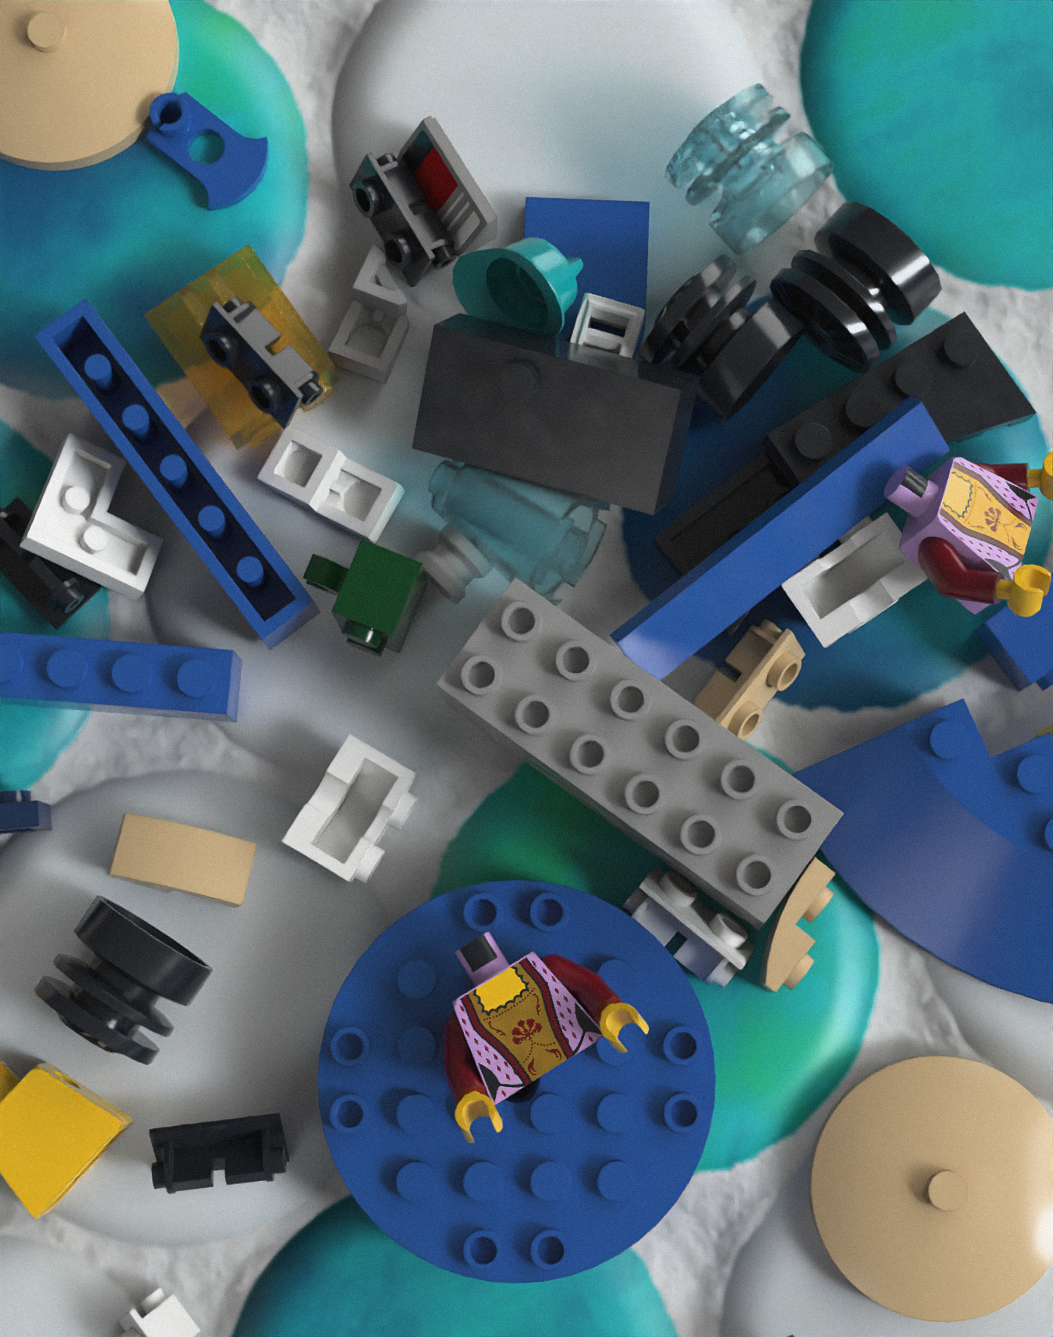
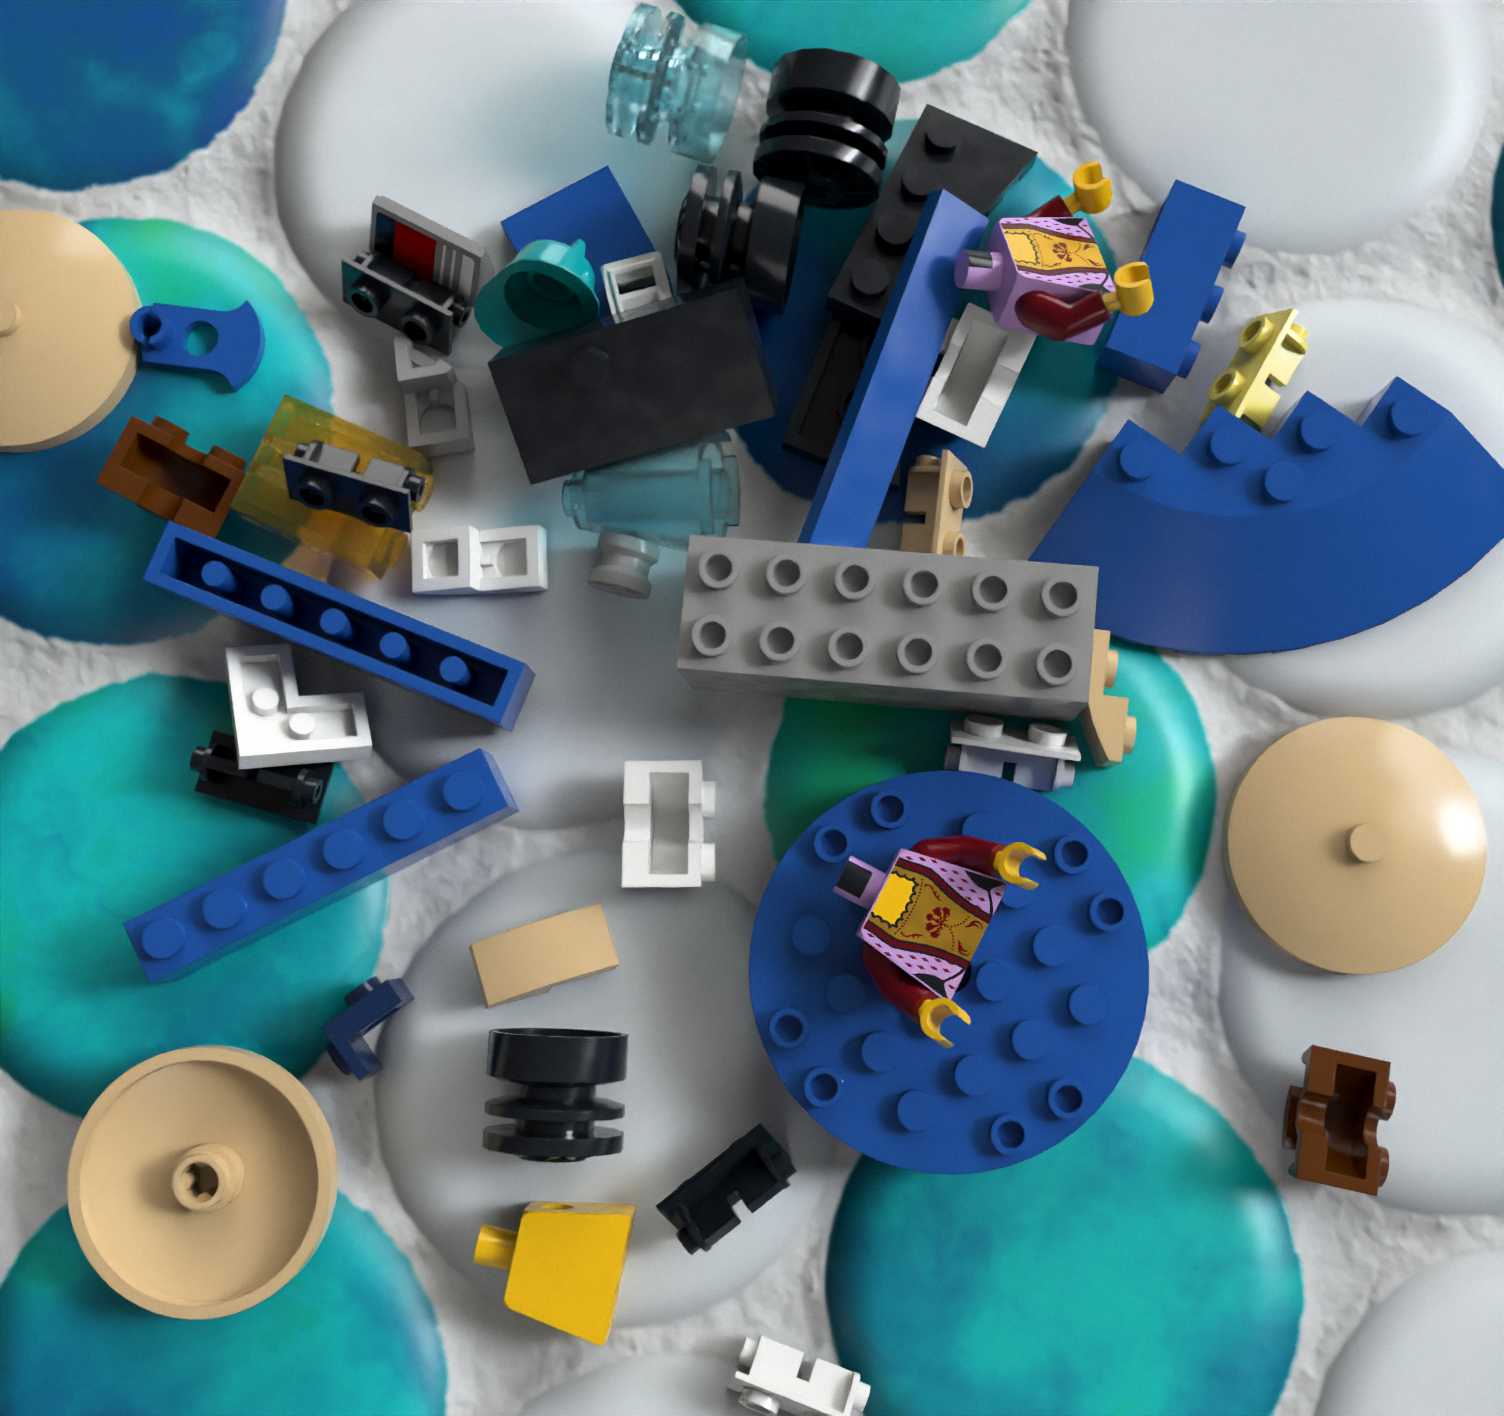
camera: 25 degrees left, 0 degrees up
dark green brick [303,539,428,657] -> none
none -> reddish brown cylinder [96,415,249,539]

